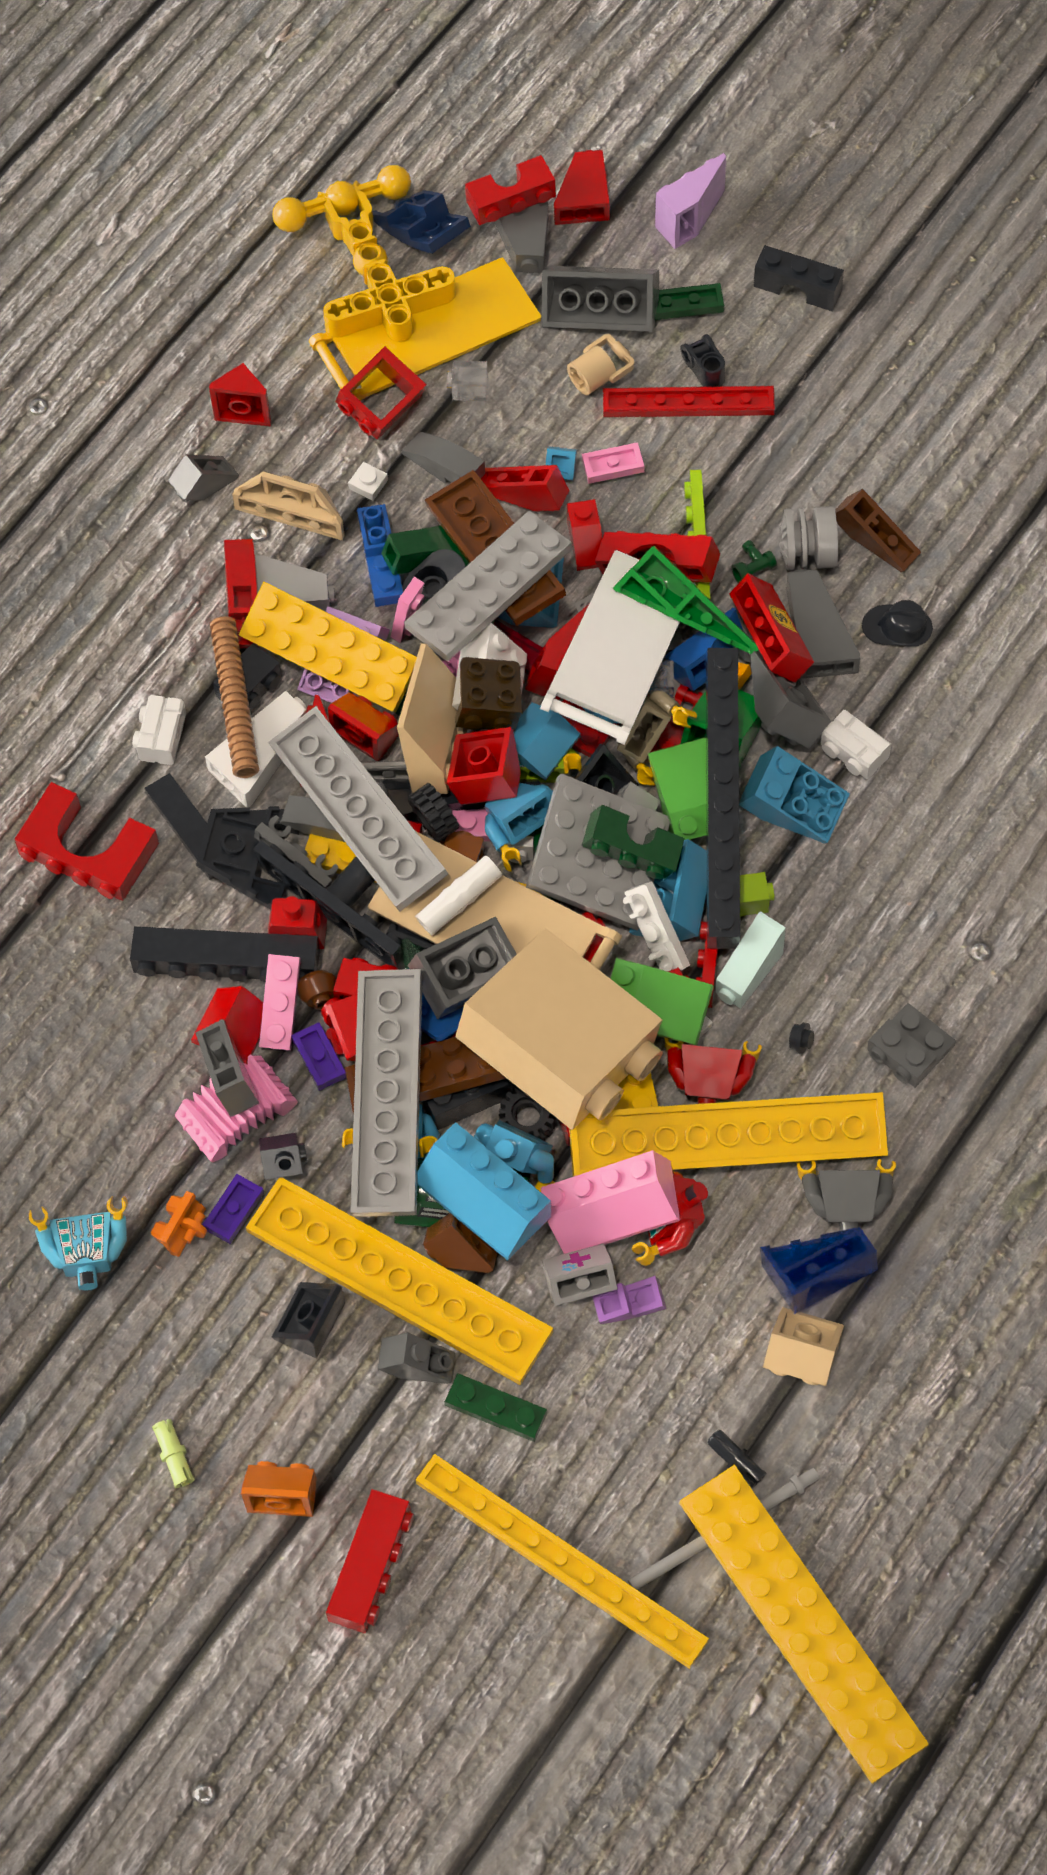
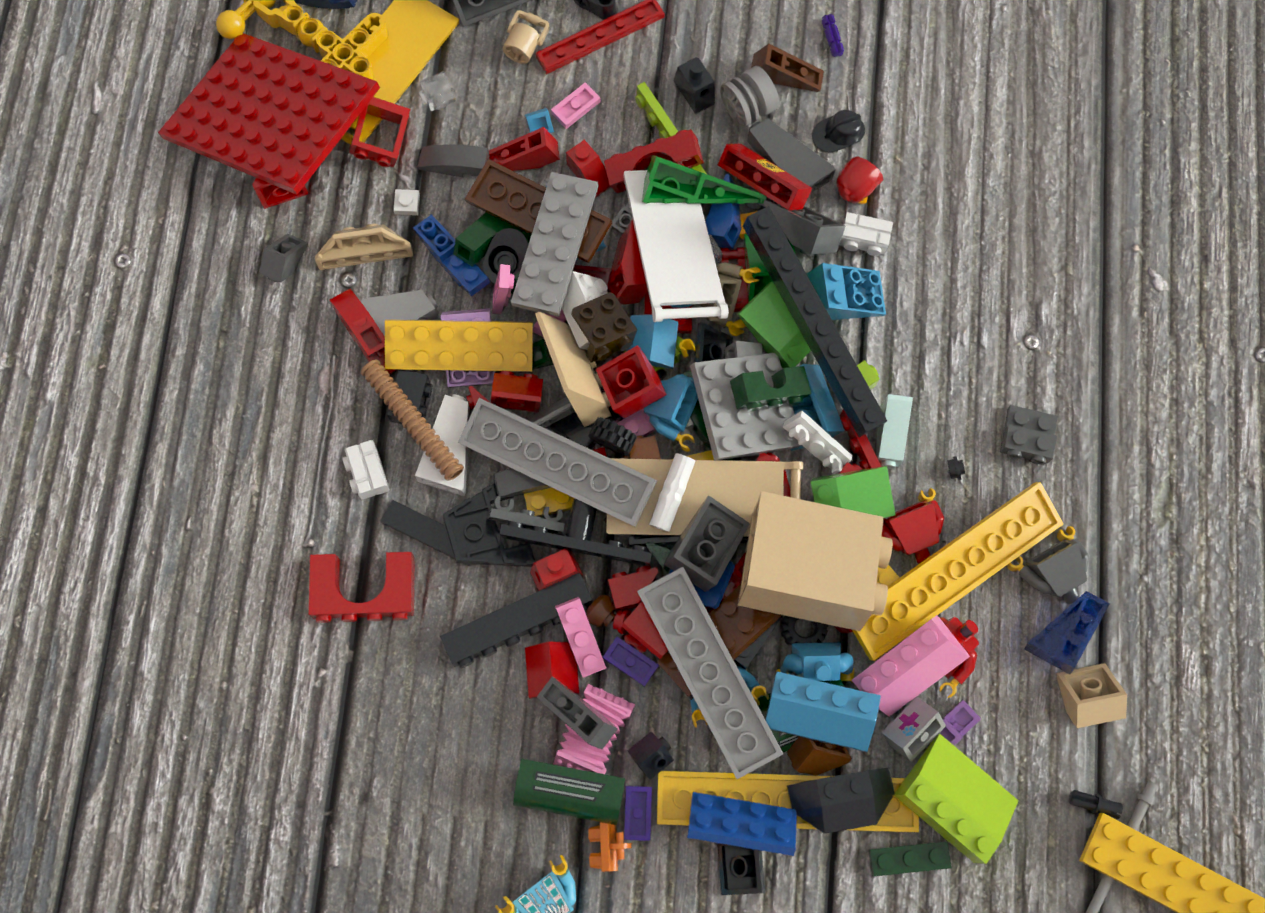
camera: 35 degrees left, 10 degrees up
dark grey slope [378,1332,455,1384] -> none
dark green piece [731,540,777,583] -> none
none -> red plate [158,33,380,194]
none -> dark green brick [513,758,626,825]
none -> black torso [673,57,715,114]
none -> blue plate [687,792,797,856]
none -> black wedge [787,767,895,834]
none -> dark purple axle [822,14,844,57]
none -> red piece [836,156,884,204]
none -> lime slope [894,733,1019,864]

